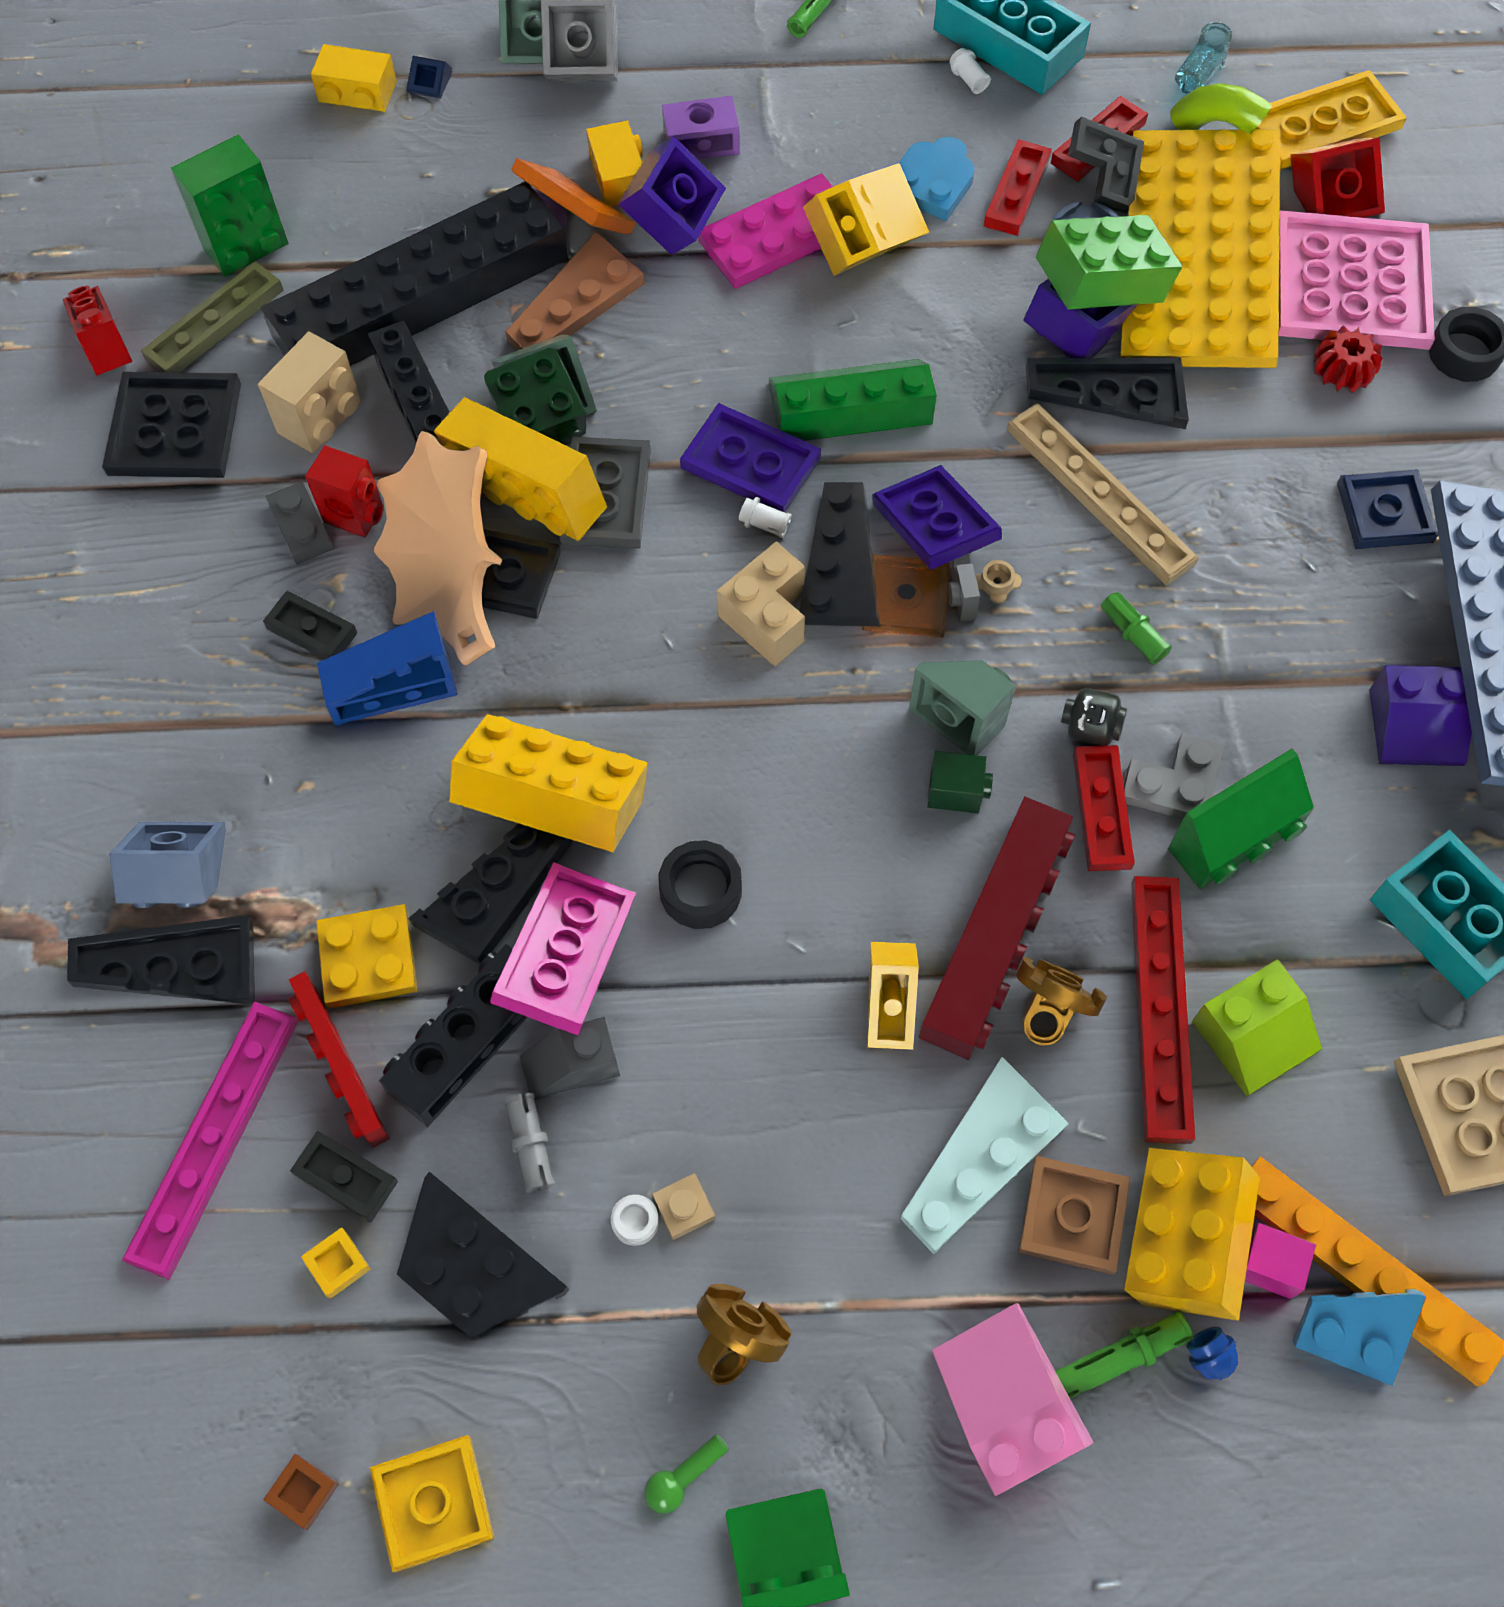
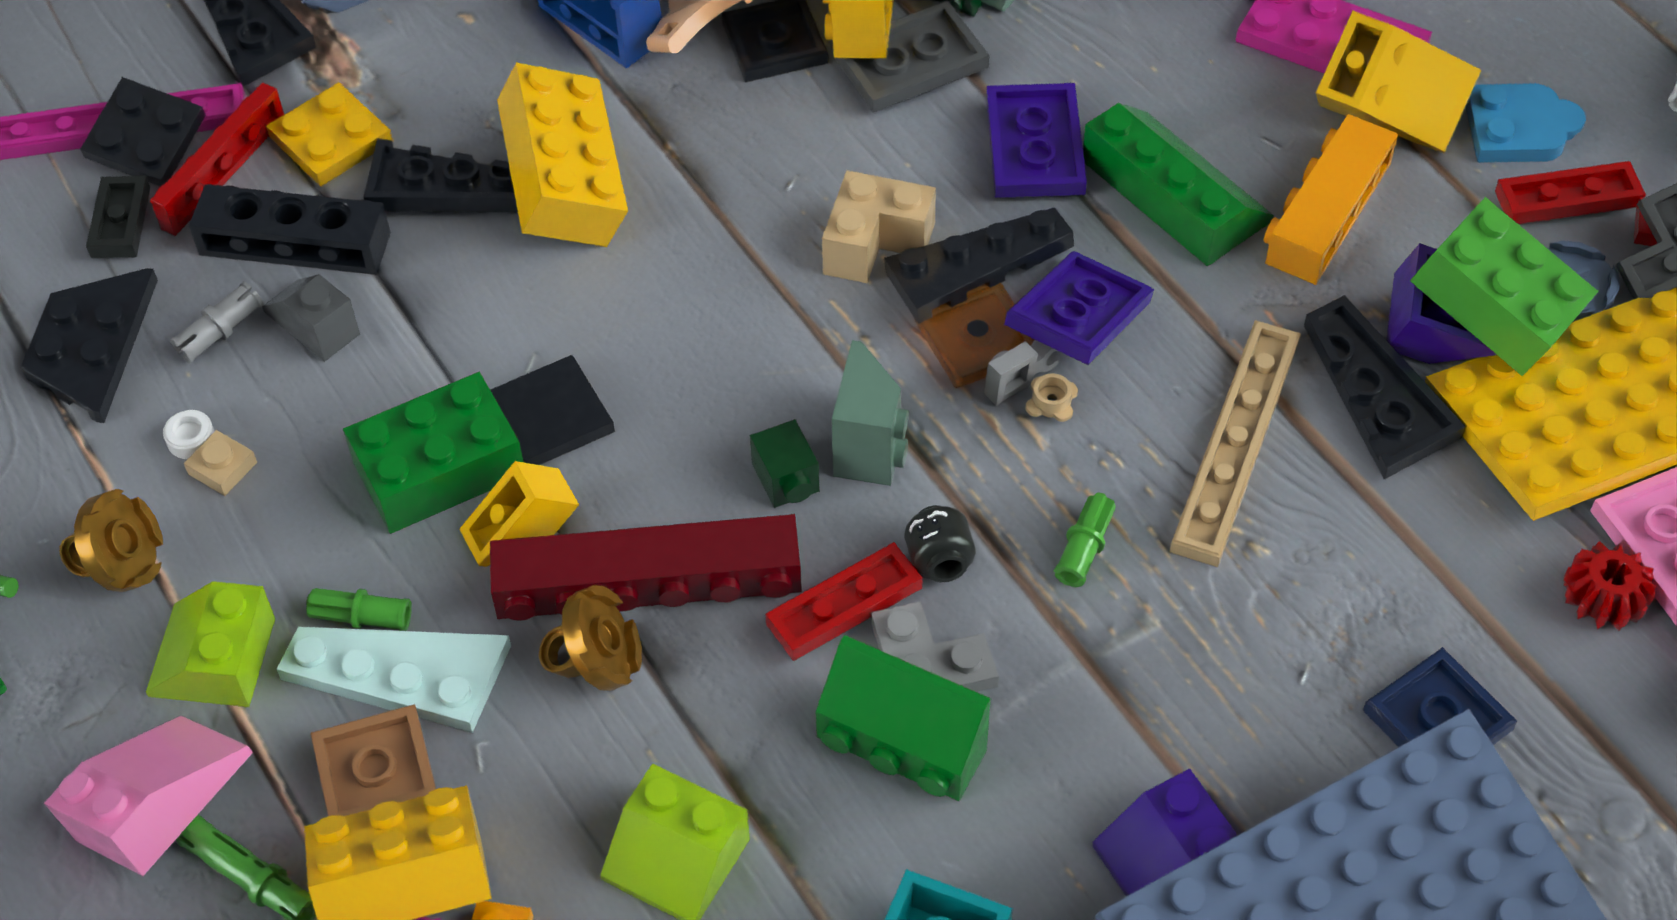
camera: 60 degrees right, 10 degrees down
yellow plate [301,1227,371,1299] -> none
plate [490,862,636,1035] -> none
black tyre [658,840,742,929] -> none
white pin [739,497,792,539] -> none
red plate [1131,876,1195,1144] -> none
none -> black plate [80,77,206,186]
none -> lime slope [146,581,276,707]
none -> bright green axle [306,588,412,631]
none -> green brick [343,371,524,534]
none -> black tile [490,355,615,465]
none -> light orange brick [1263,114,1398,285]

